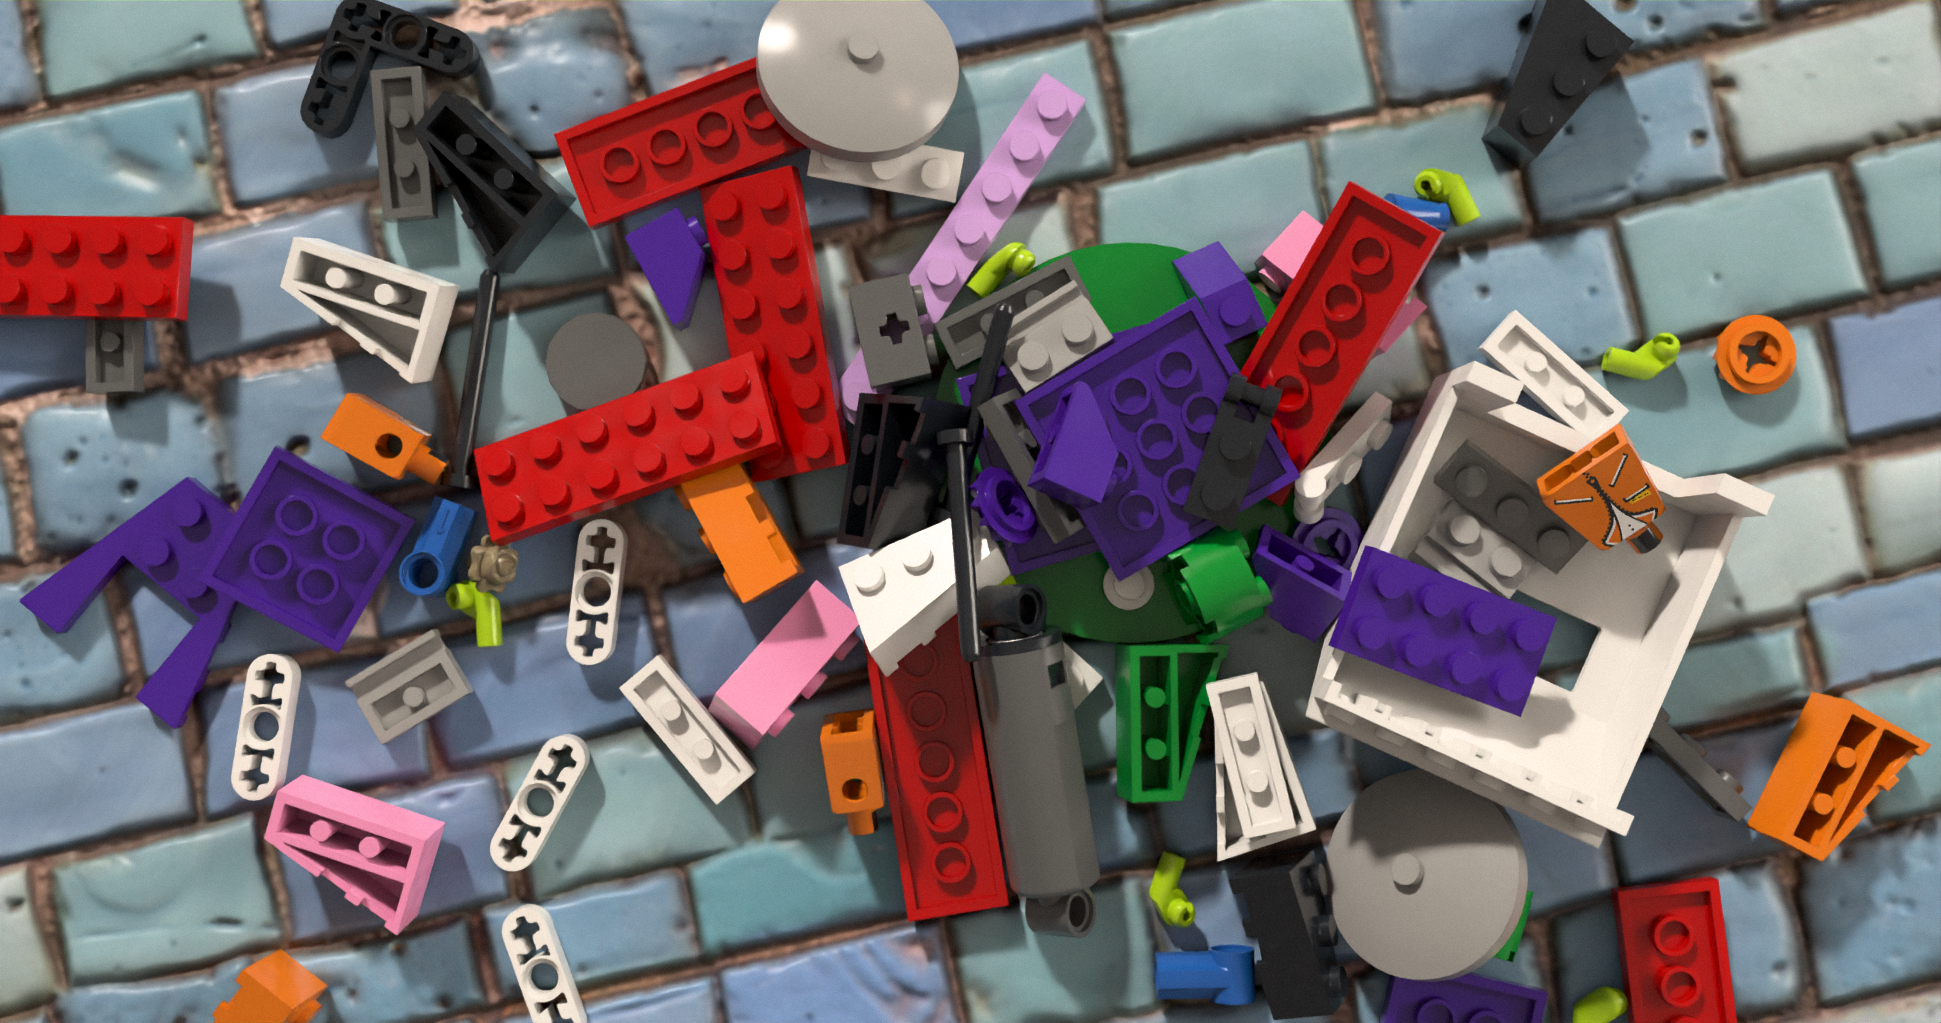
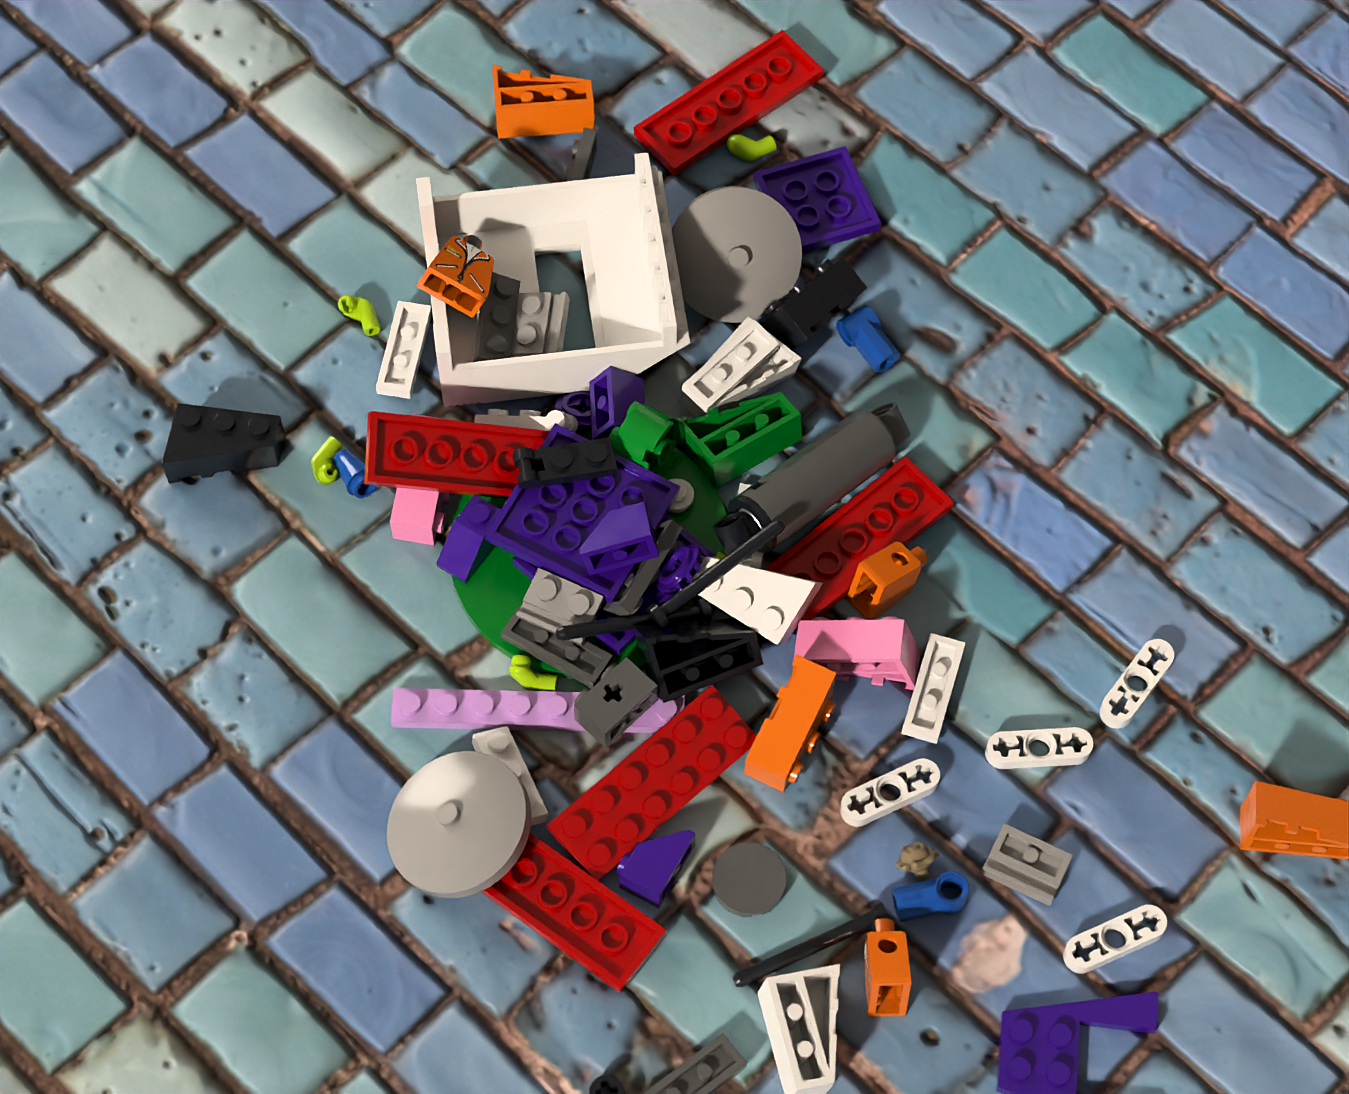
camera: 120 degrees left, 25 degrees down
dark purple plate [197,445,417,653] -> none
bright pink wedge [264,775,446,935] -> none
black wedge [412,91,577,274] -> none
lime arm [446,580,503,647] -> none
red plate [473,351,782,547] -> none
lime arm [1149,850,1196,928] -> none
dark purple plate [1328,545,1557,717] -> none
orange gear [1712,315,1796,396] -> none

